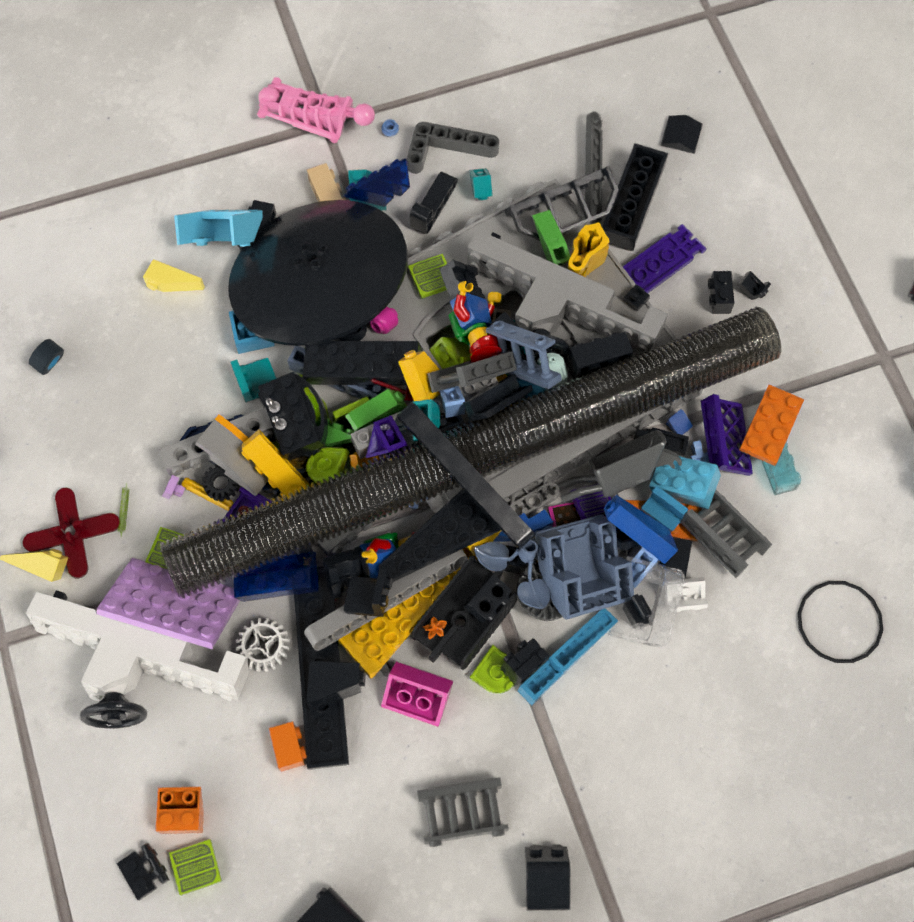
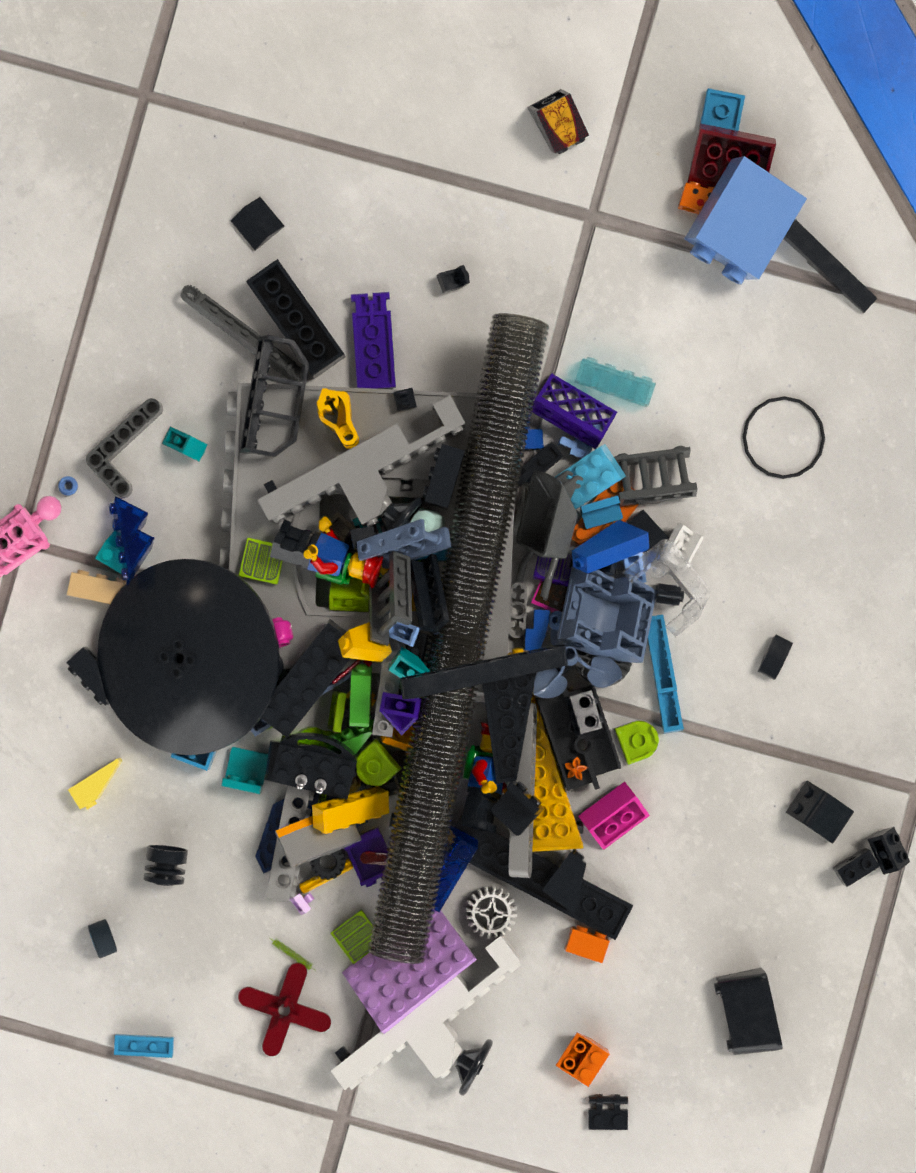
camera: 55 degrees left, 20 degrees up
light yellow slope [0,549,68,582] -> none
tile [169,839,222,896] -> none
medium azure windscreen [174,210,263,246] -> none
black beam [410,171,458,234] -> none
dark grey fence [417,777,509,847] -> none
black brick [500,638,549,685] -> none
bright green slope [532,210,571,266] -> none
black brick [708,271,735,314] -> none
orange plate [739,384,804,466] -> none
none -> black wheel [143,845,188,886]
none -> black slope [758,635,793,680]

